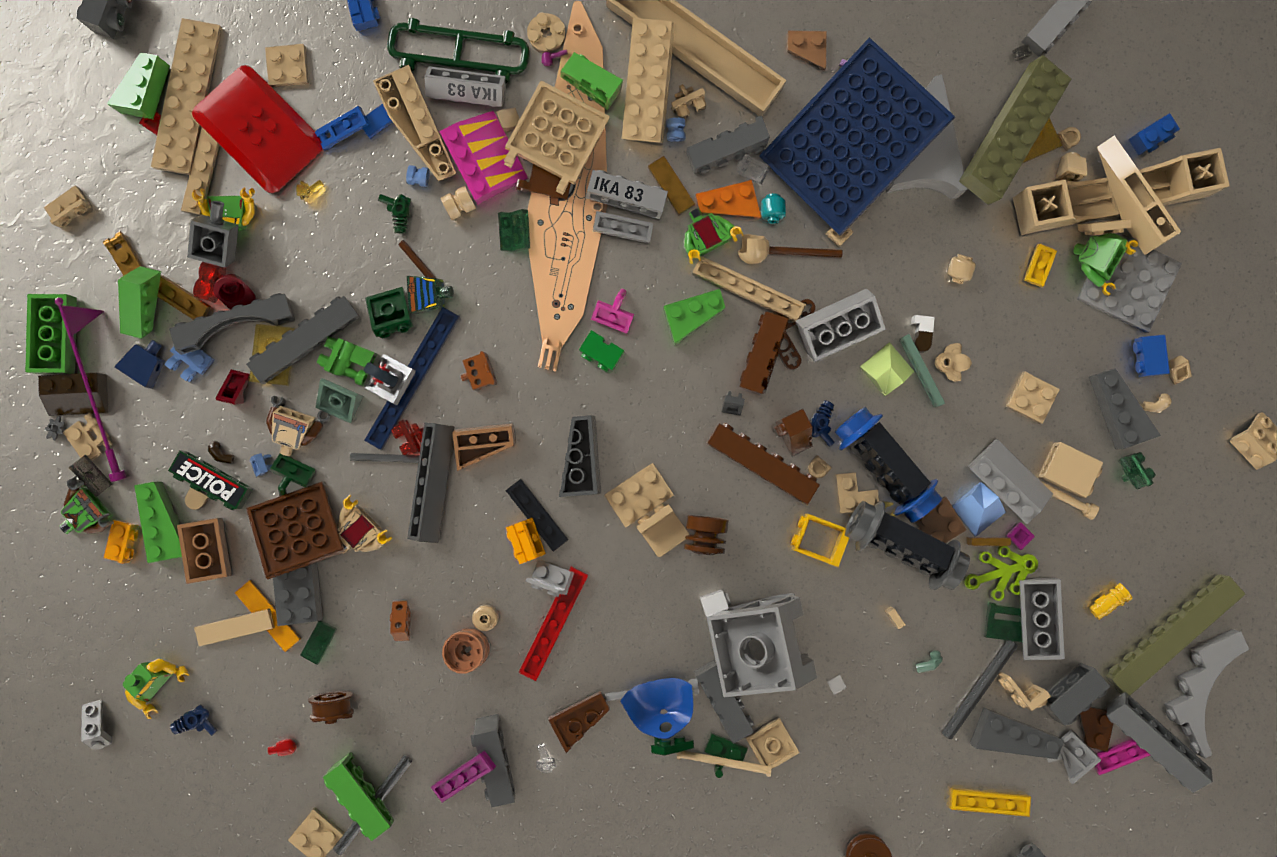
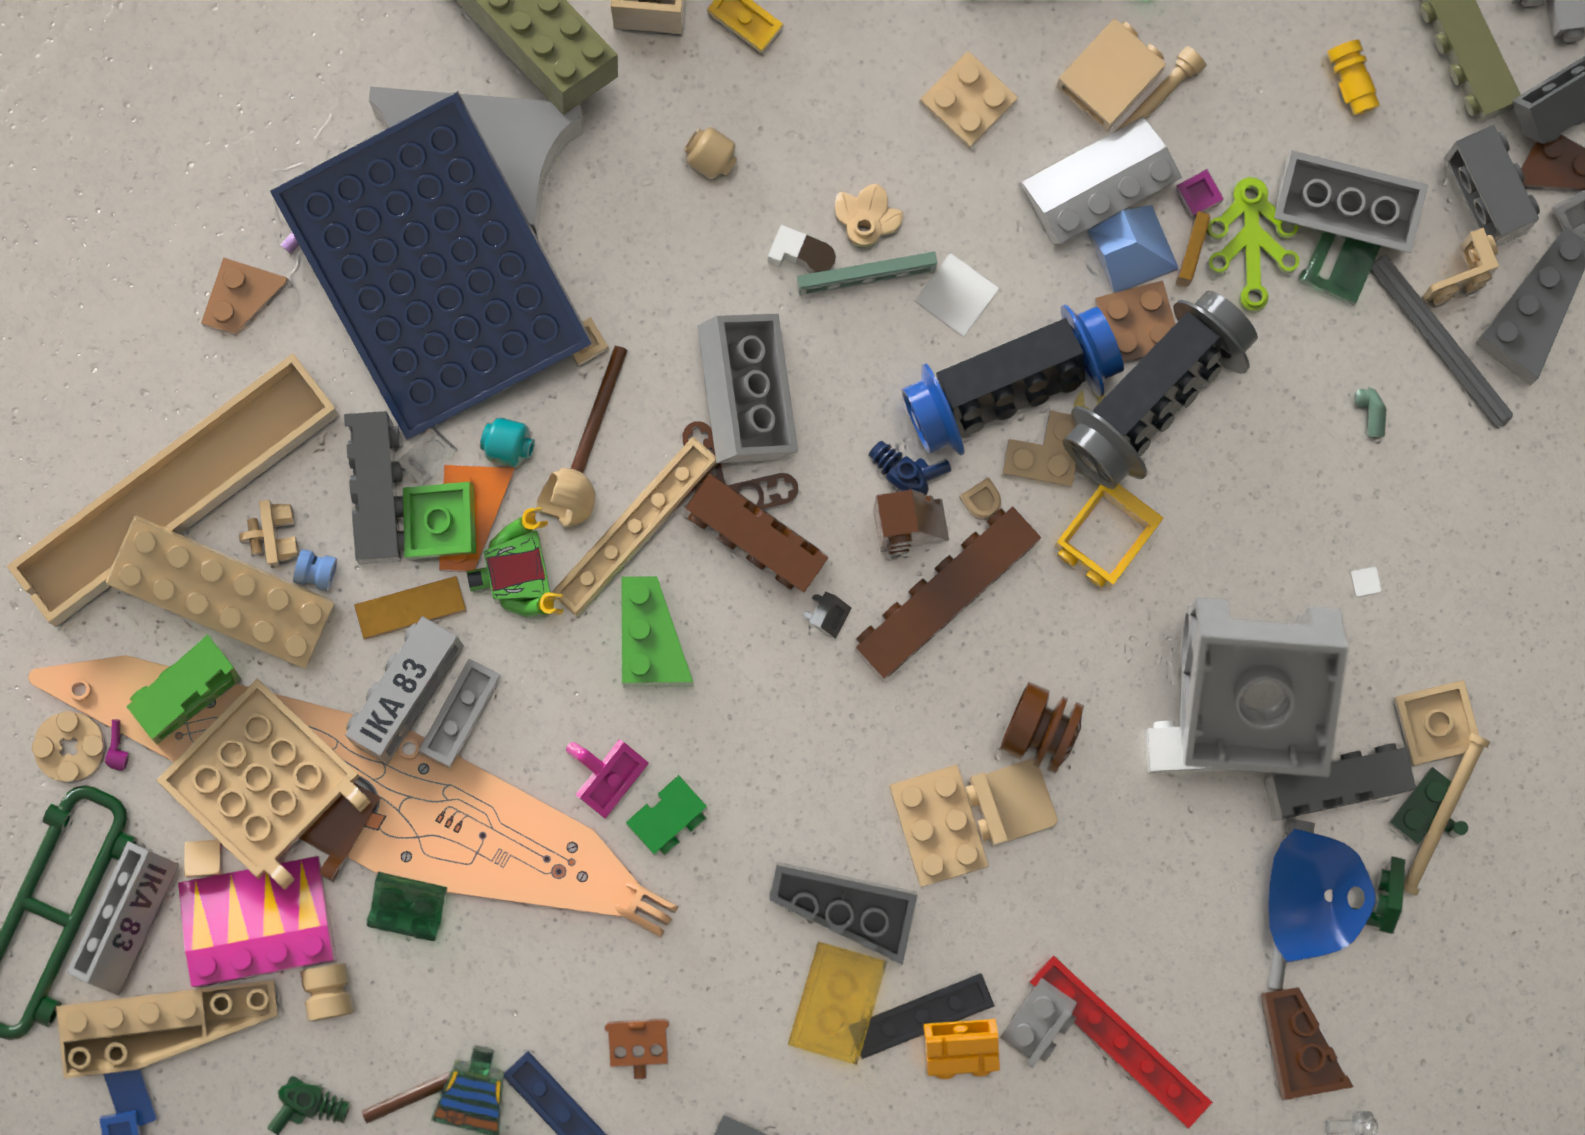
camera: 75 degrees left, 5 degrees down
medium blue wheel [406,165,430,187] -> none
medium nougat wedge [452,423,515,471] -> none
yellowish green slope [860,342,914,396] -> none
tan tile [885,607,905,629] -> none
none -> bright green plate [403,482,476,559]
none -> clear yellow tile [788,941,887,1065]
none -> white sticker [915,253,1000,336]

